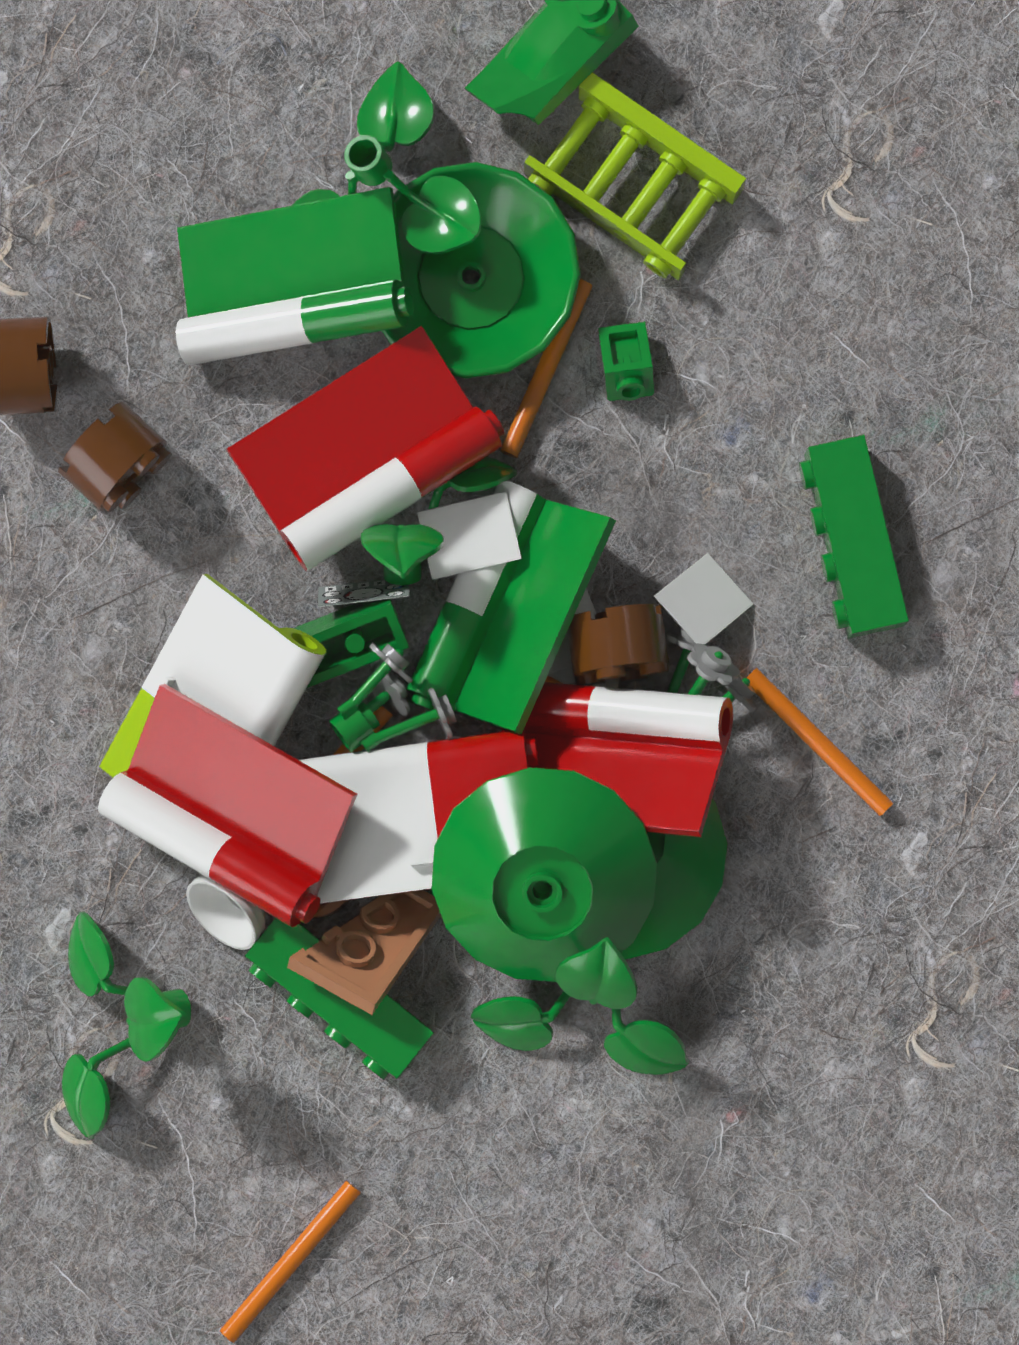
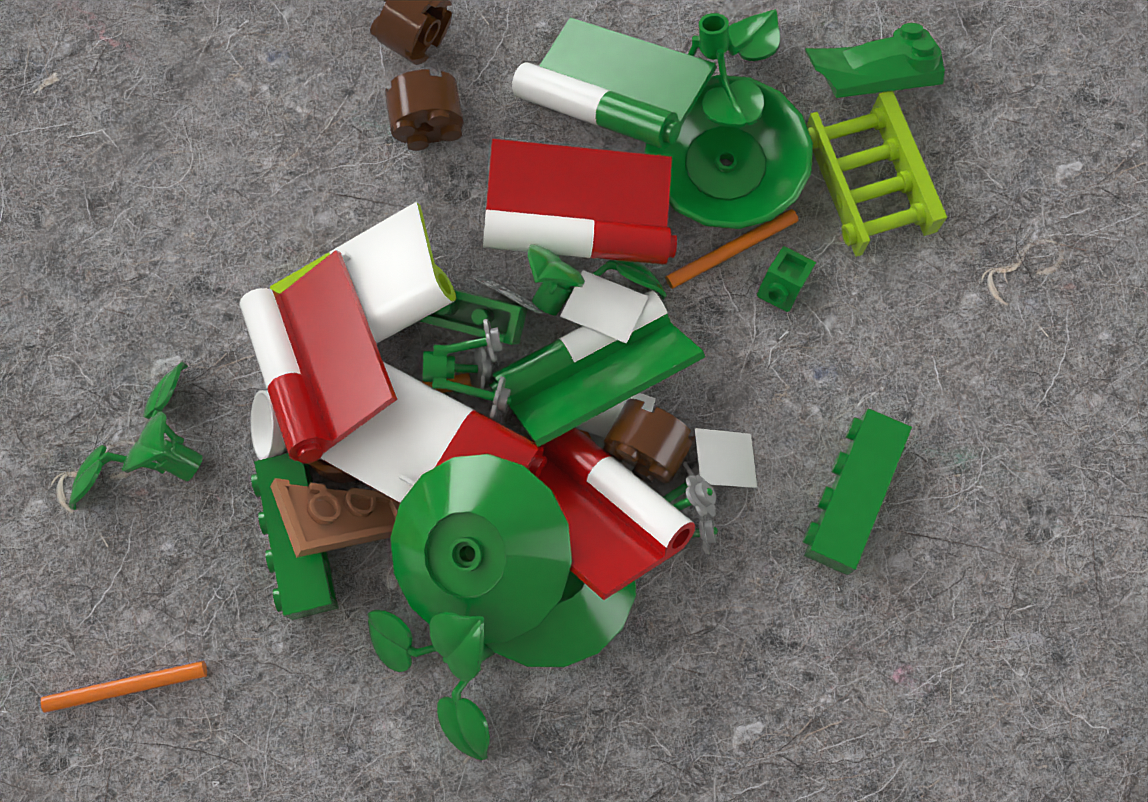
camera: 35 degrees right, 10 degrees down
orange bar [746,668,893,816] -> none

